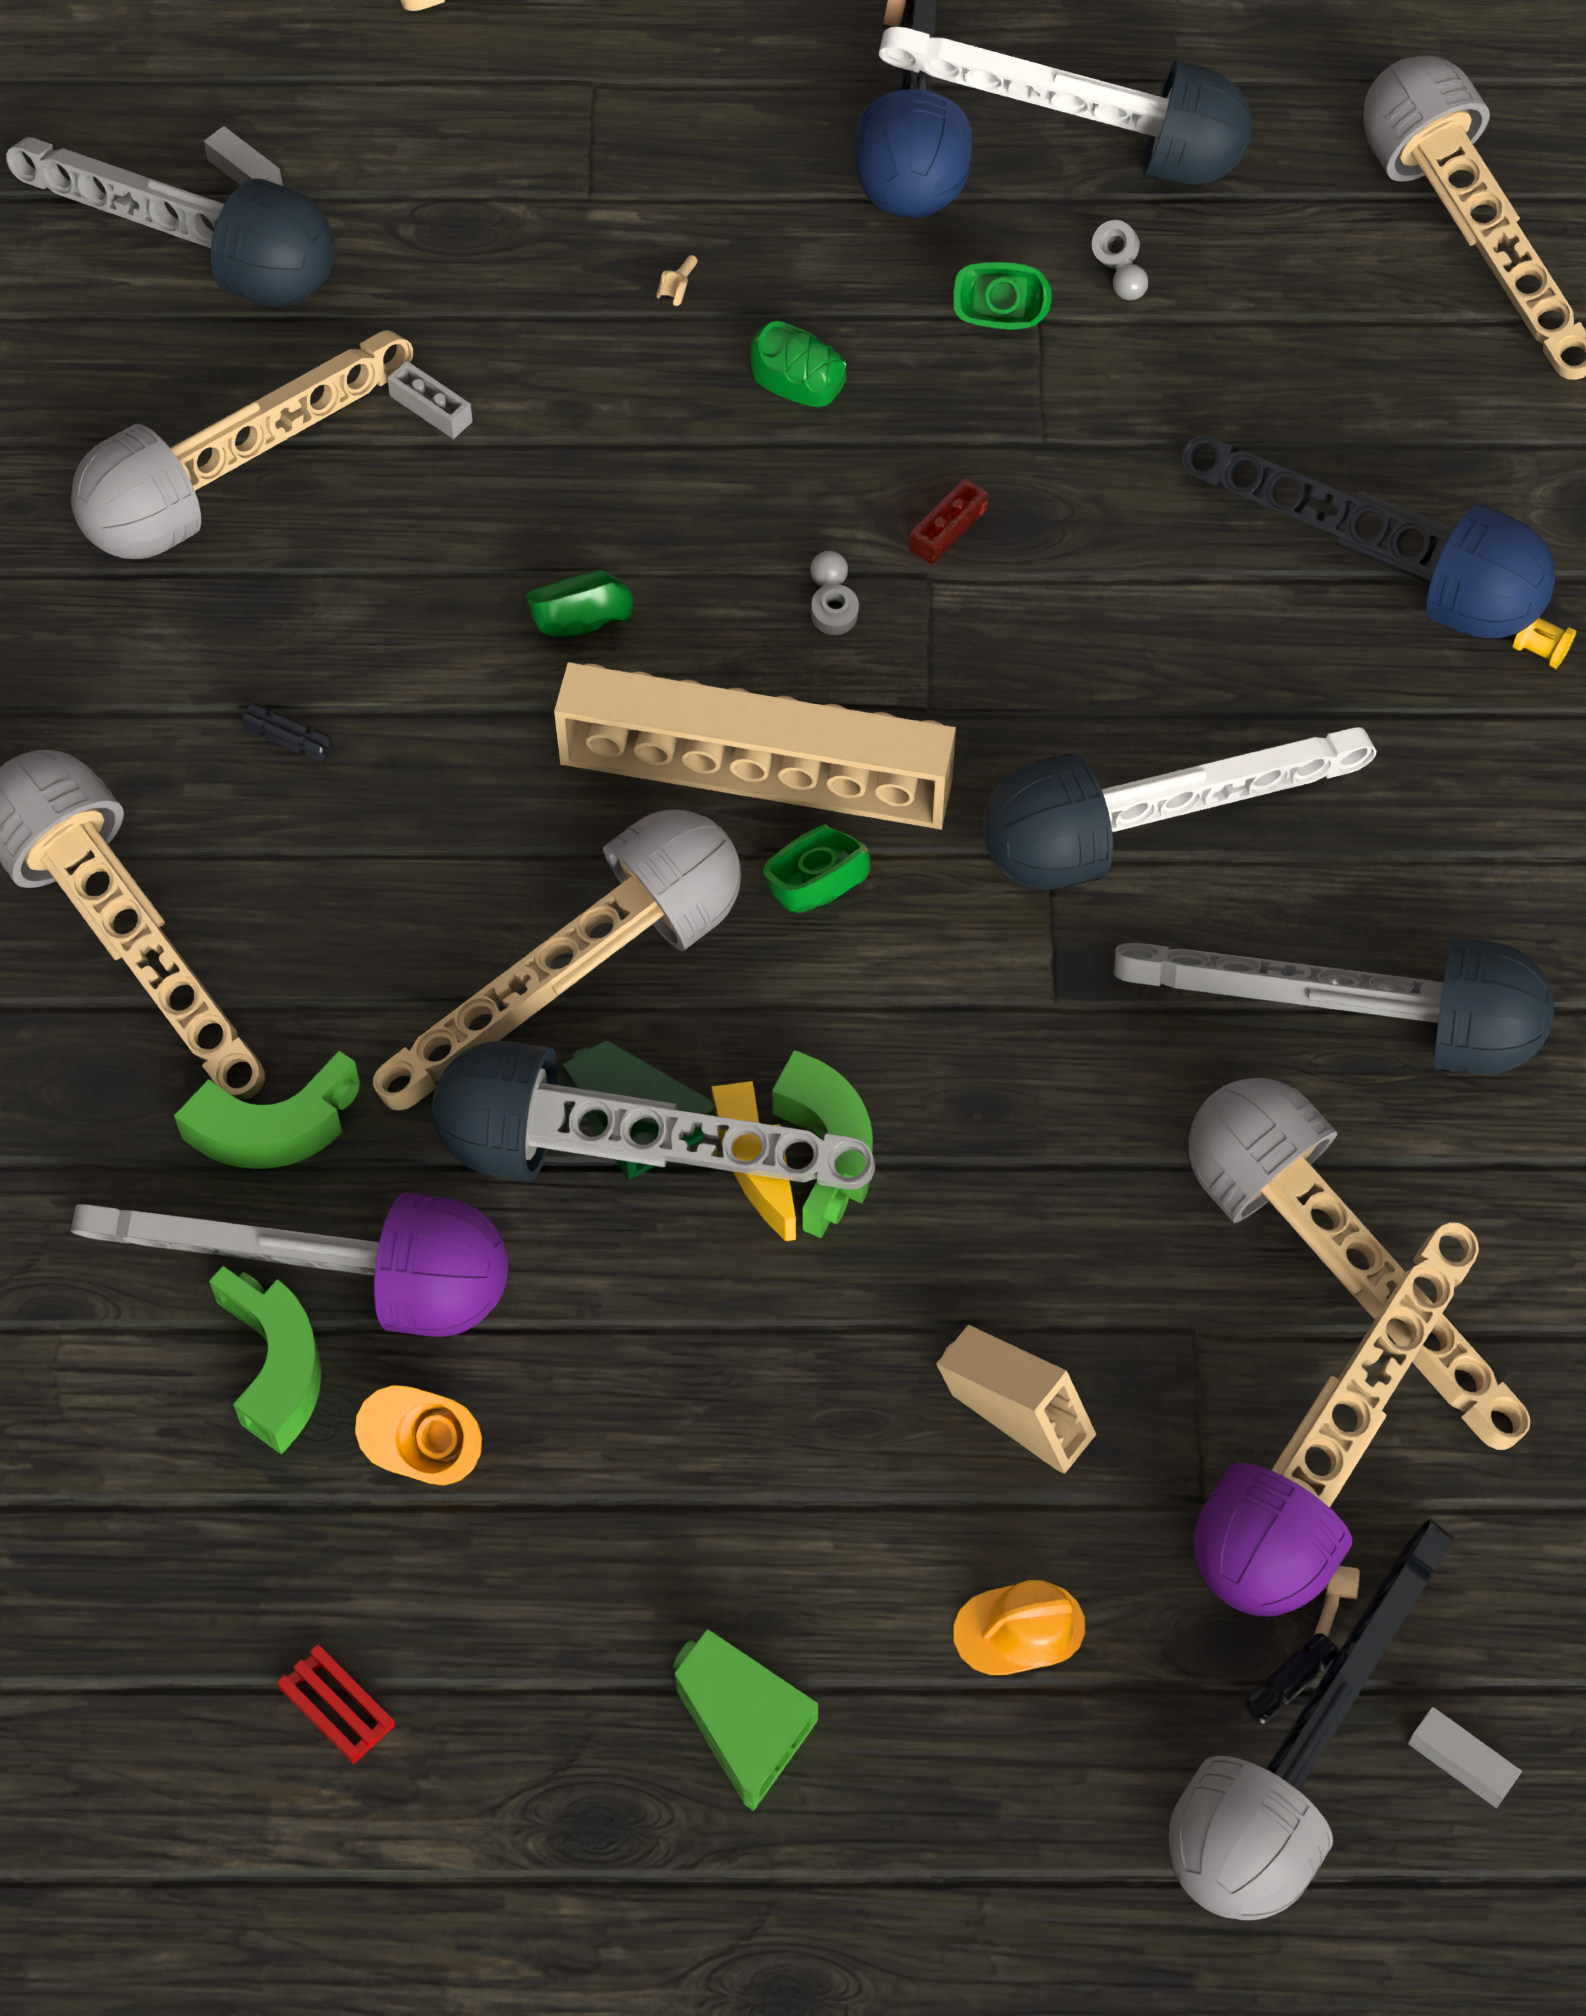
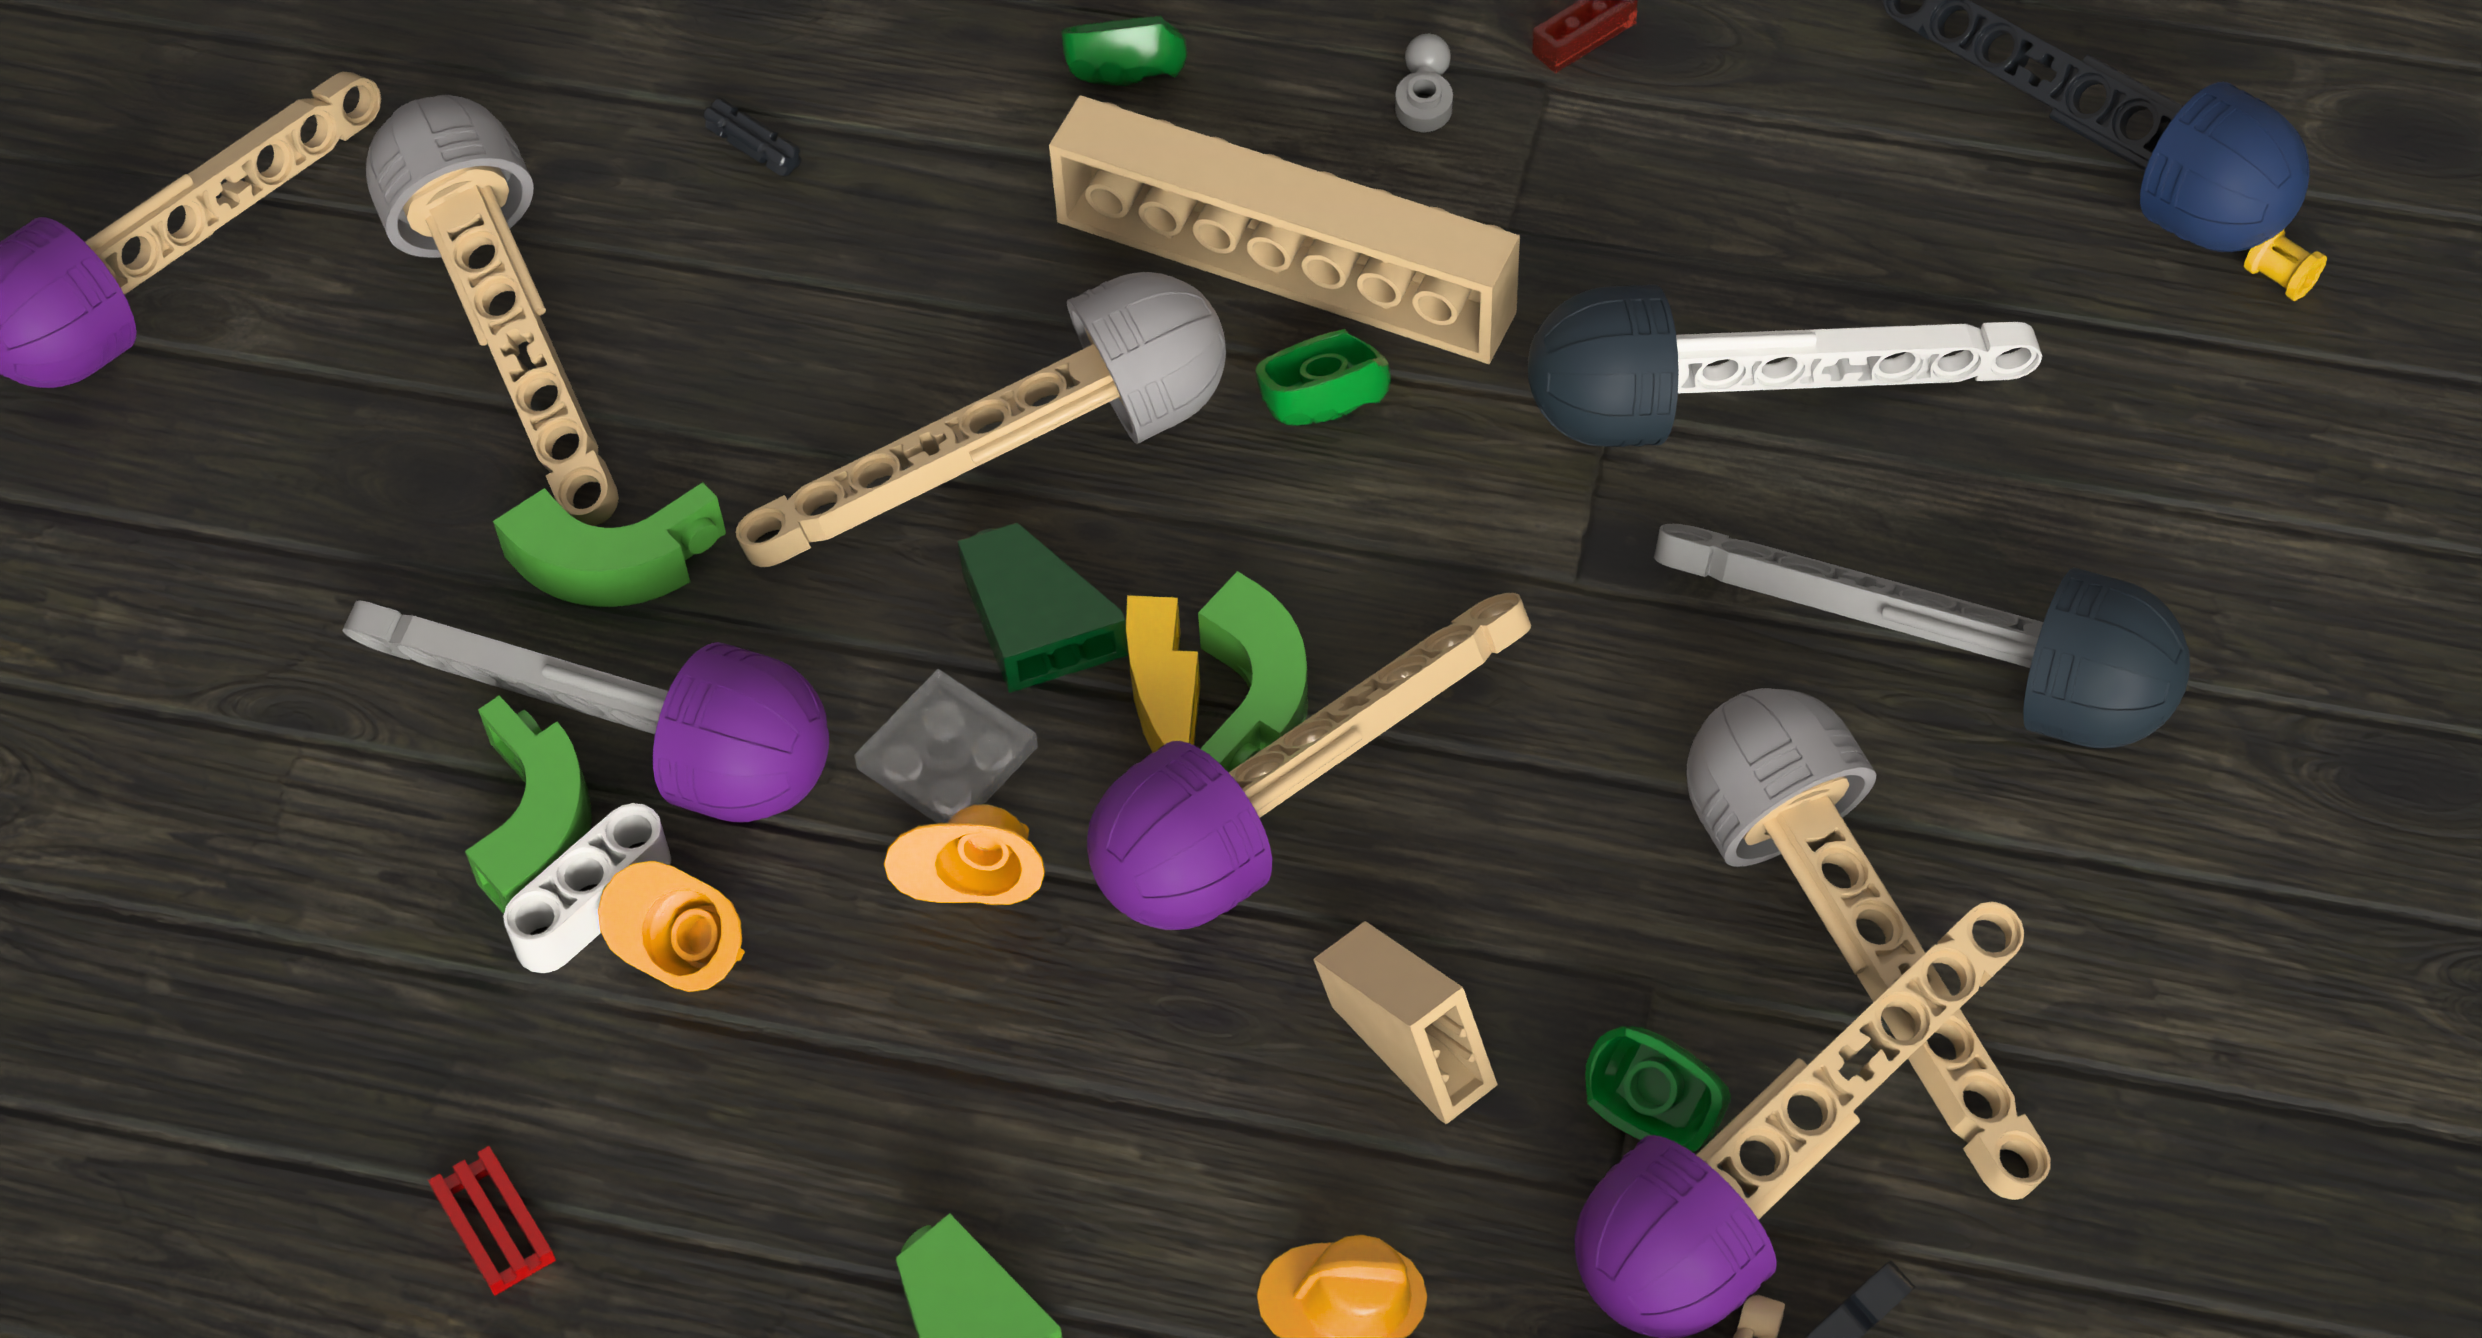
camera: 15 degrees right, 5 degrees down
piece [432,1041,875,1189] -> none
none -> white beam [503,803,671,973]
none -> clear plate [854,669,1038,823]
none -> light orange piece [884,805,1045,905]
none -> piece [1087,593,1531,930]
none -> green piece [1585,1026,1731,1152]

